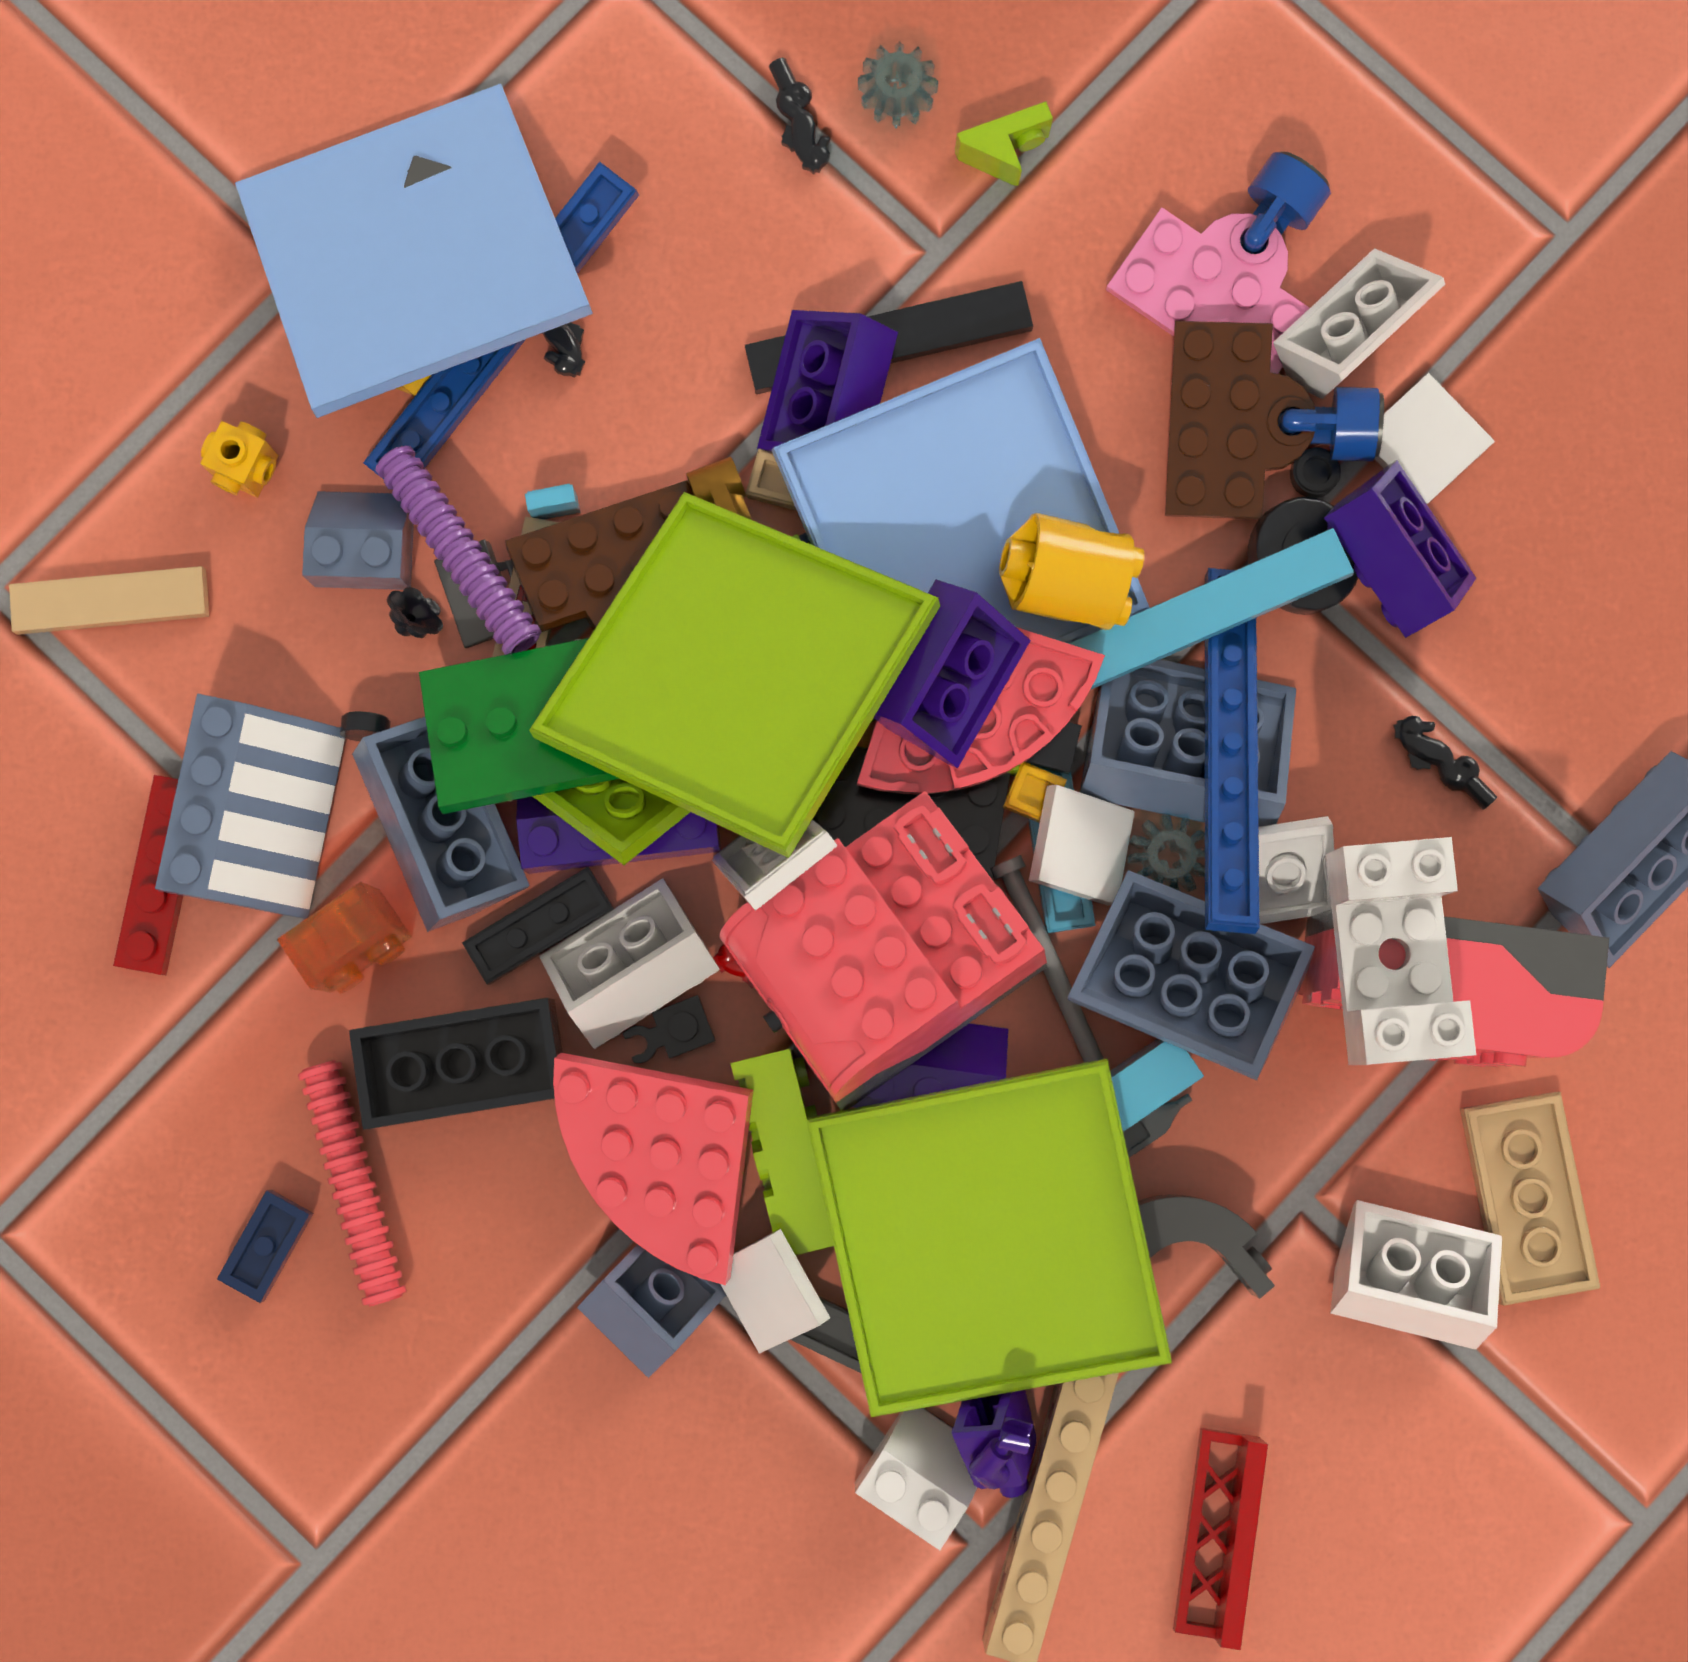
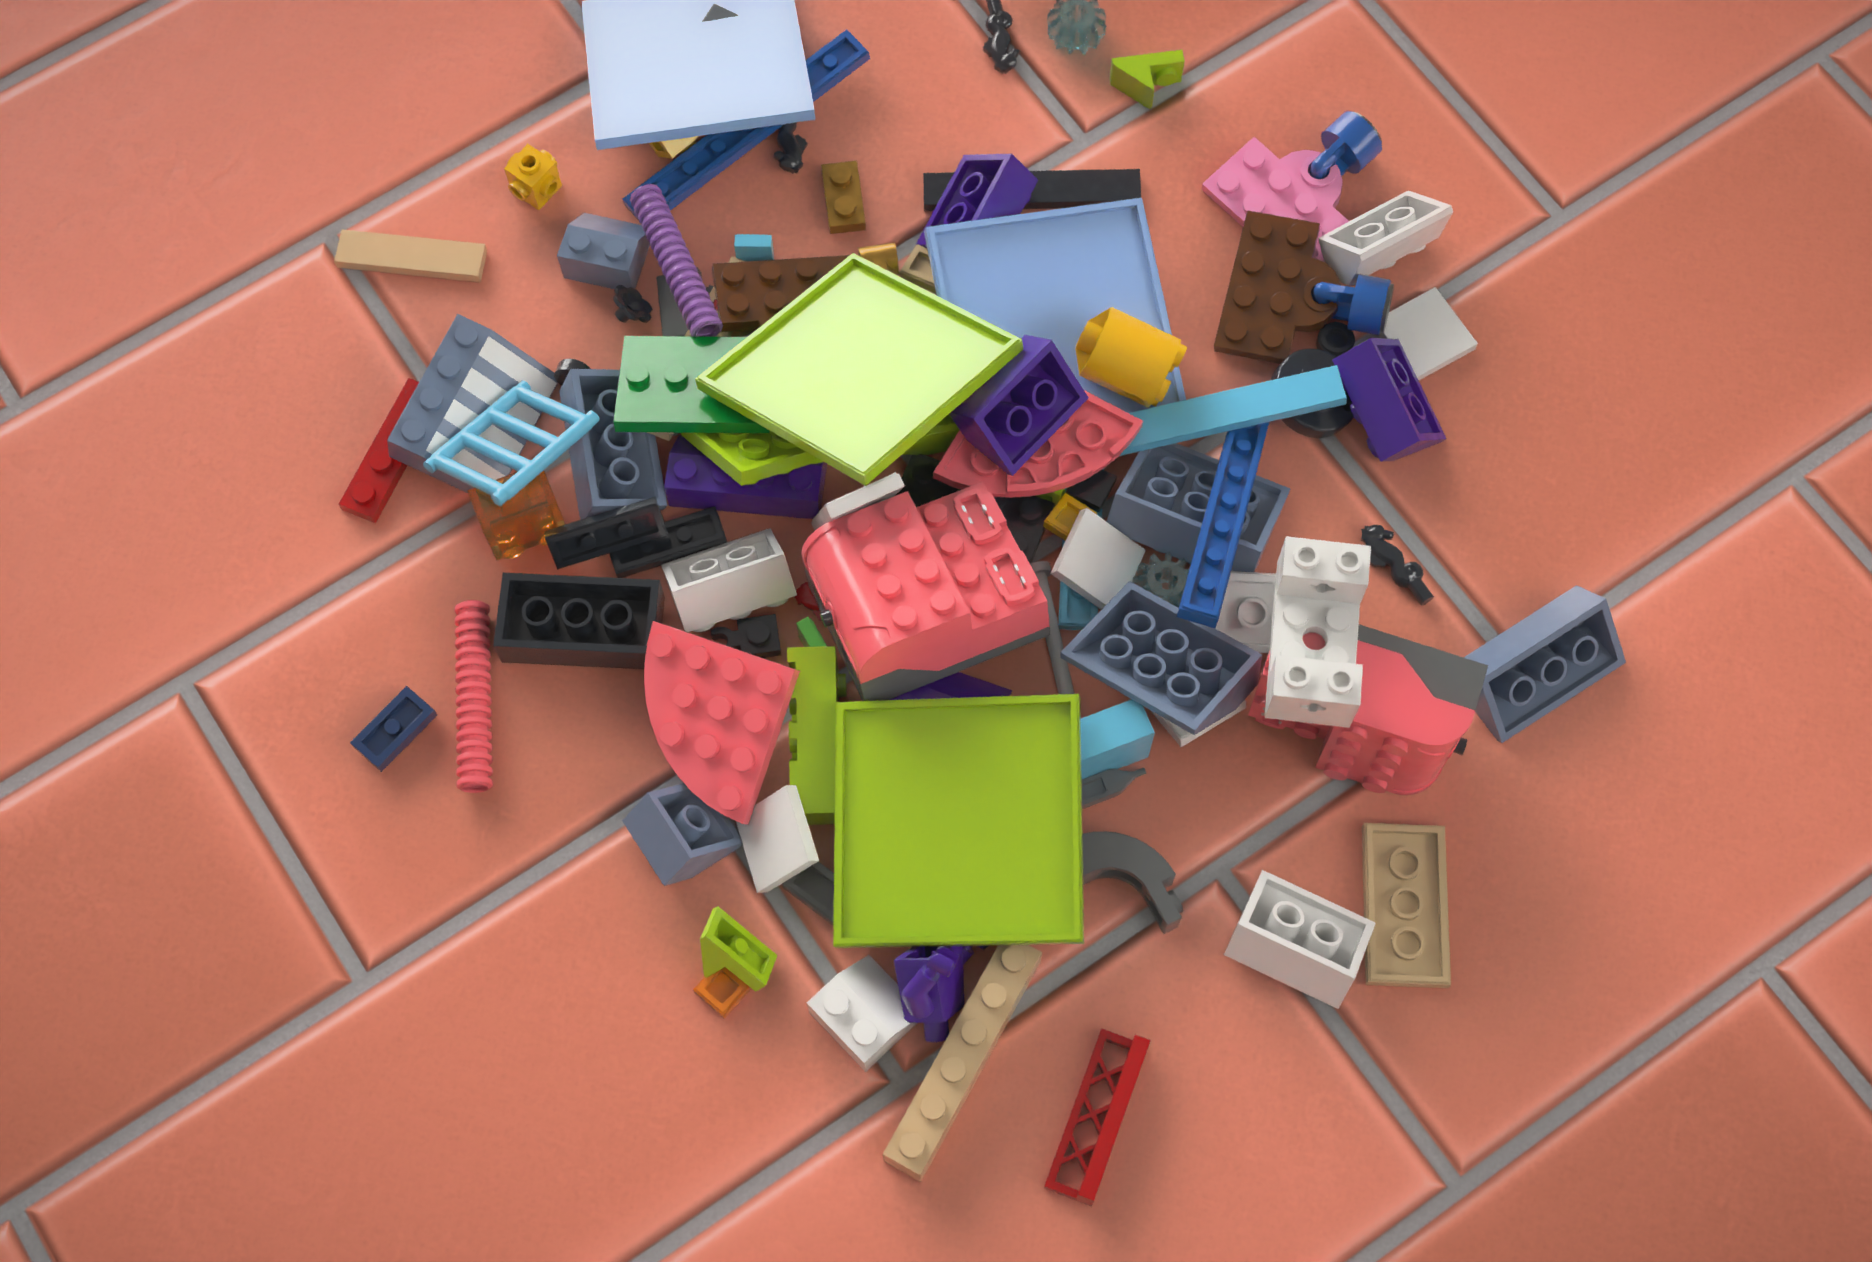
camera: 15 degrees right, 15 degrees down
none -> medium azure bar [423,380,600,506]
none -> black tile [544,496,668,570]
none -> orange tile [693,967,752,1019]
none -> lime slope [700,906,778,992]
none -> bright green tile [796,617,827,647]
none -> pearl gold plate [821,160,866,234]

